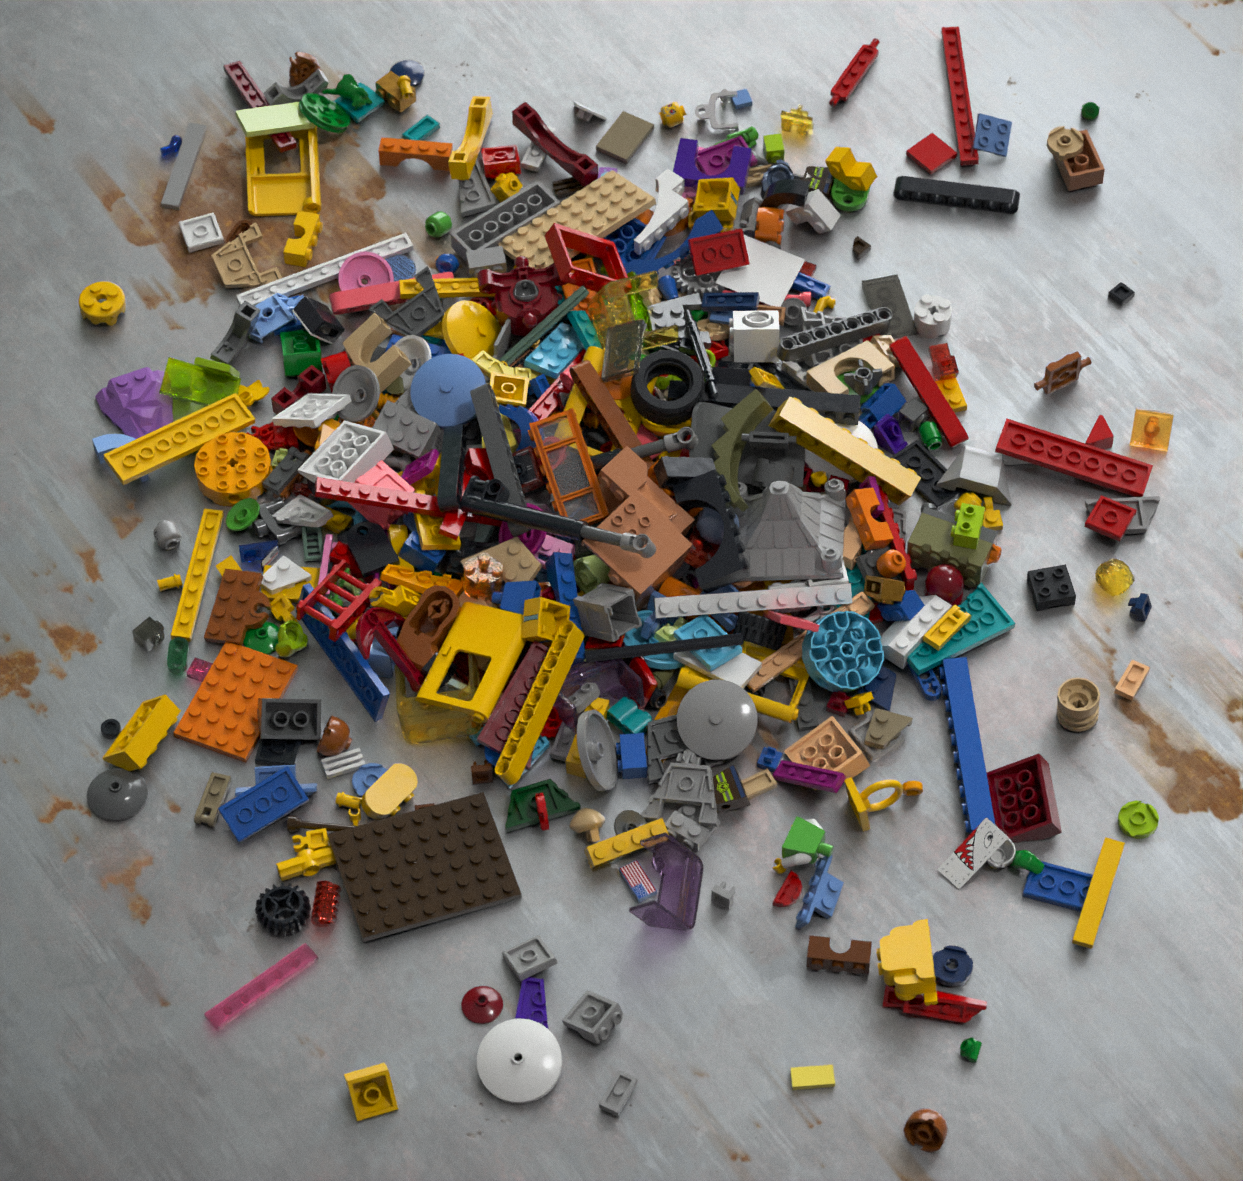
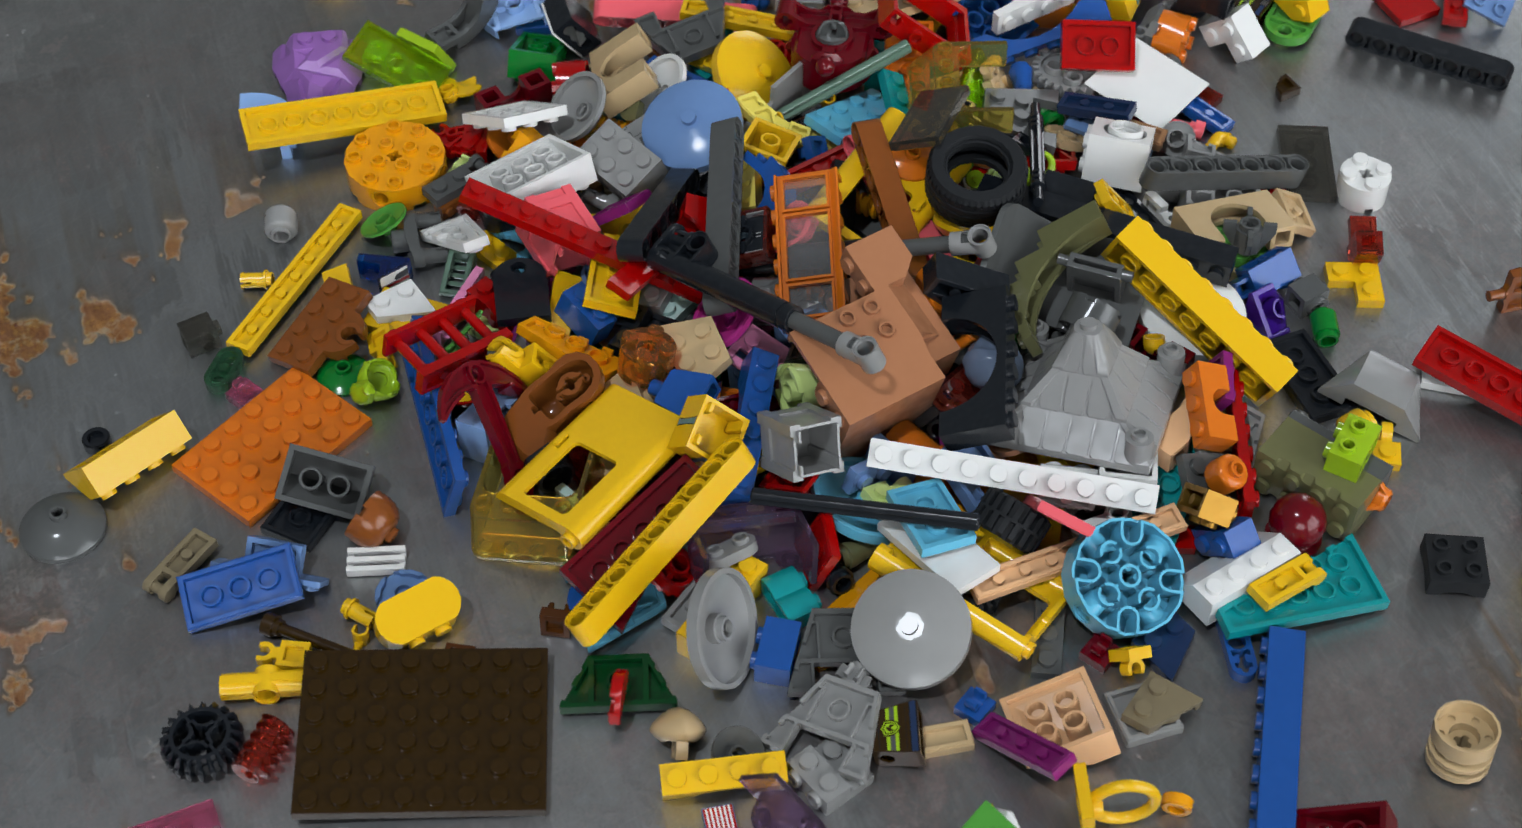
camera: 15 degrees right, 5 degrees down
red beam [889,336,969,448] -> none

